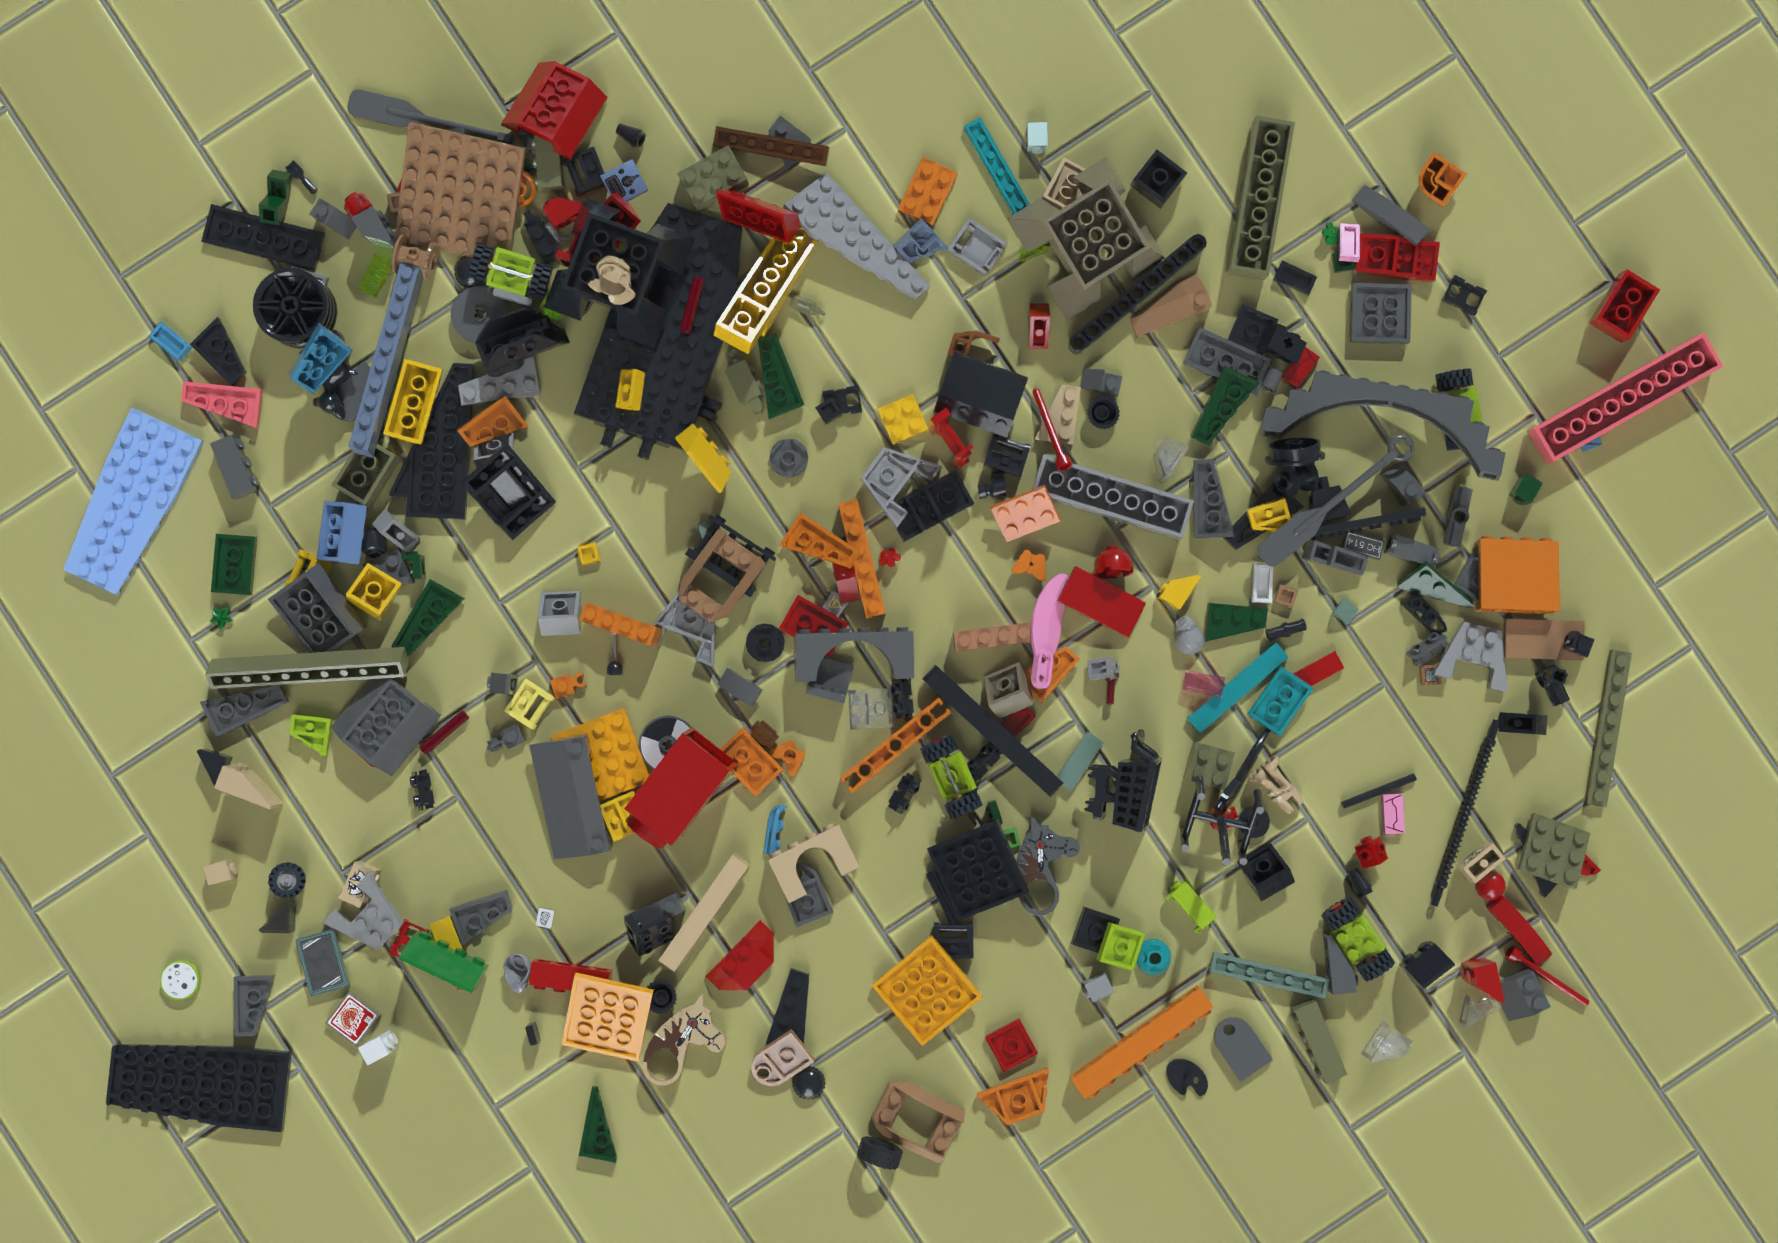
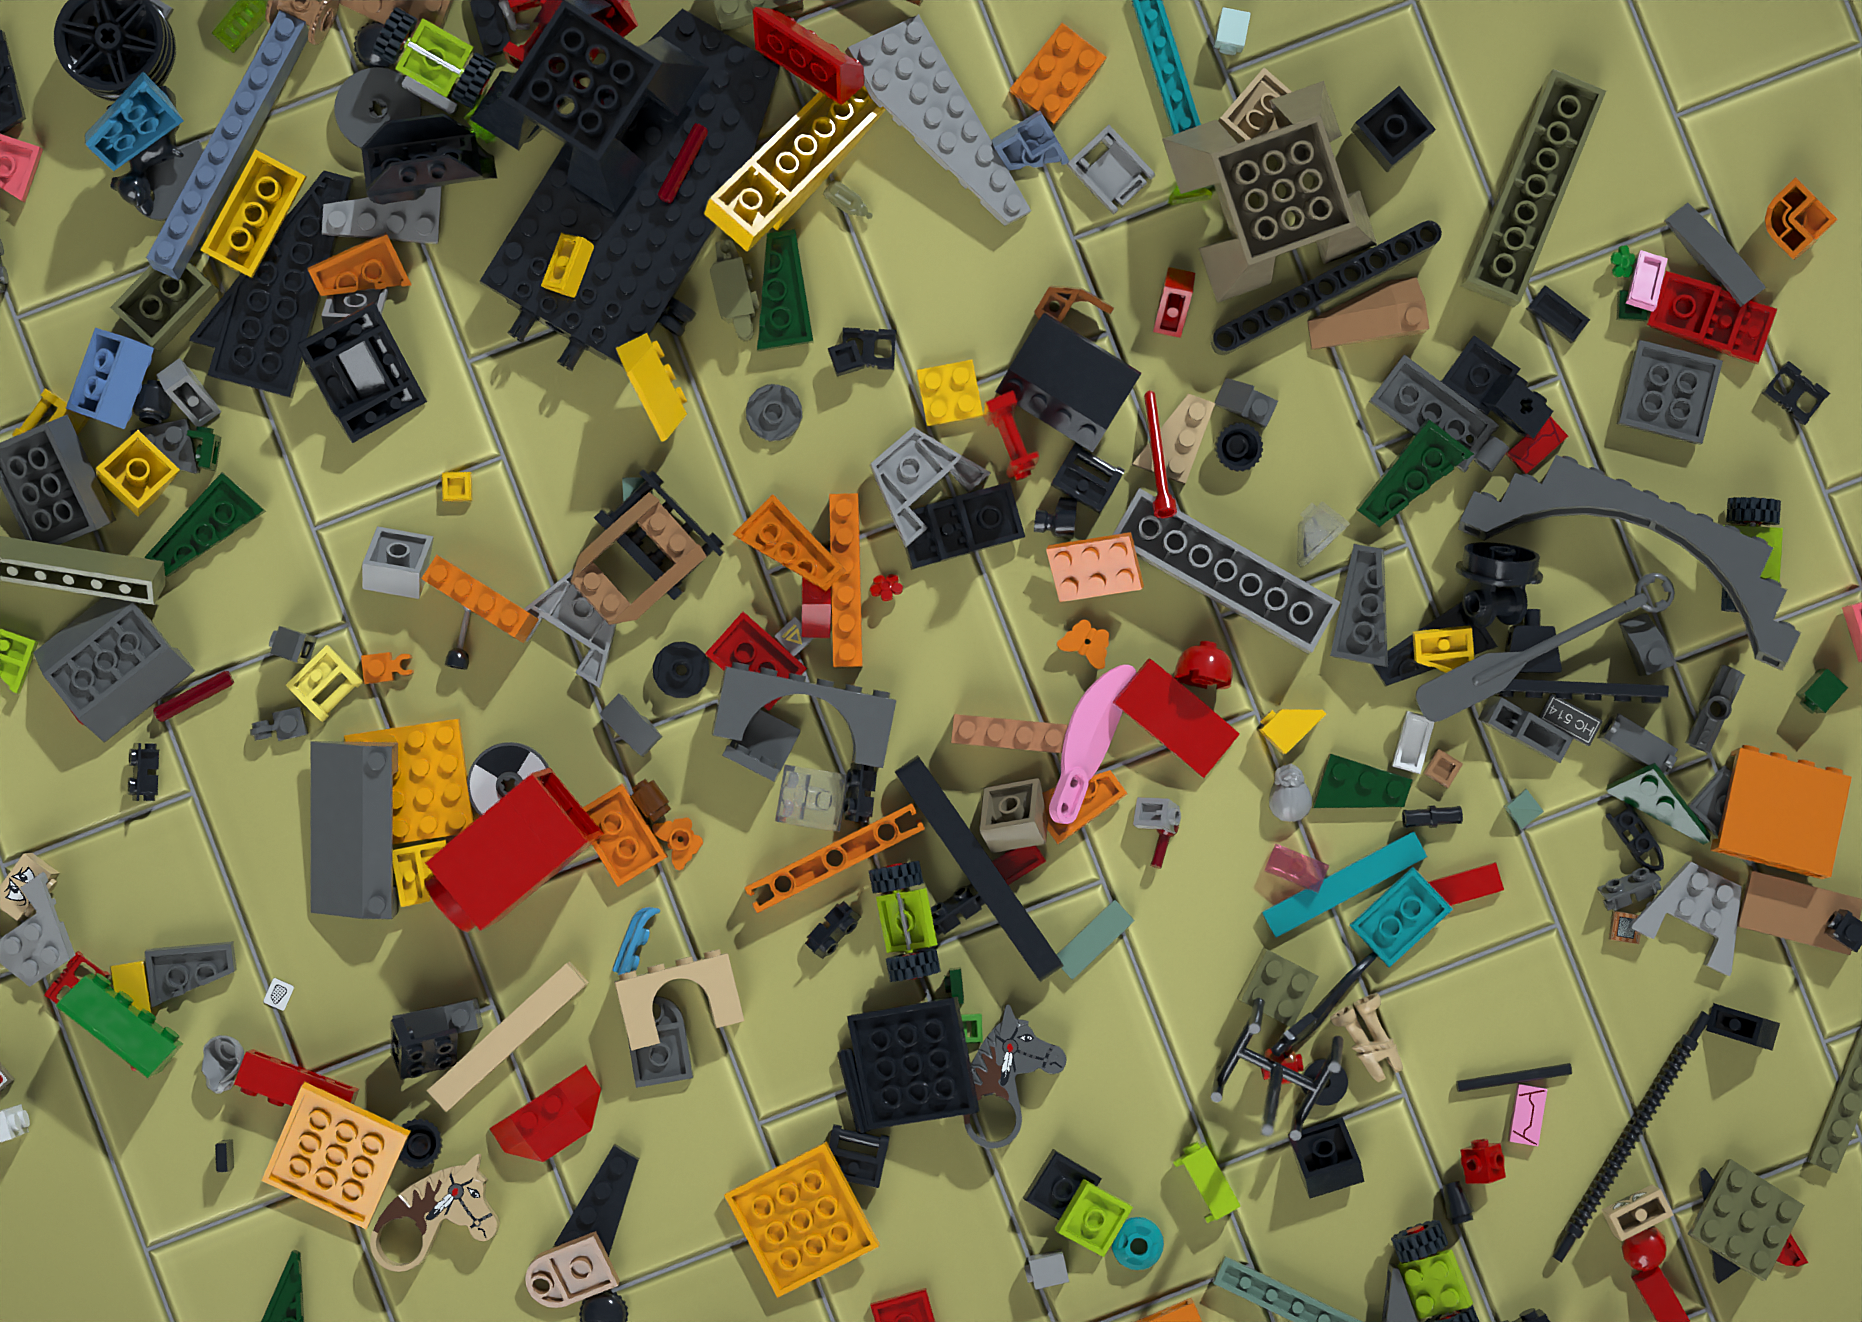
camera: 10 degrees right, 0 degrees up
tan helmet [588,256,636,305] -> none
black piece [1084,729,1162,832] -> none
black piece [1535,664,1570,706] -> none

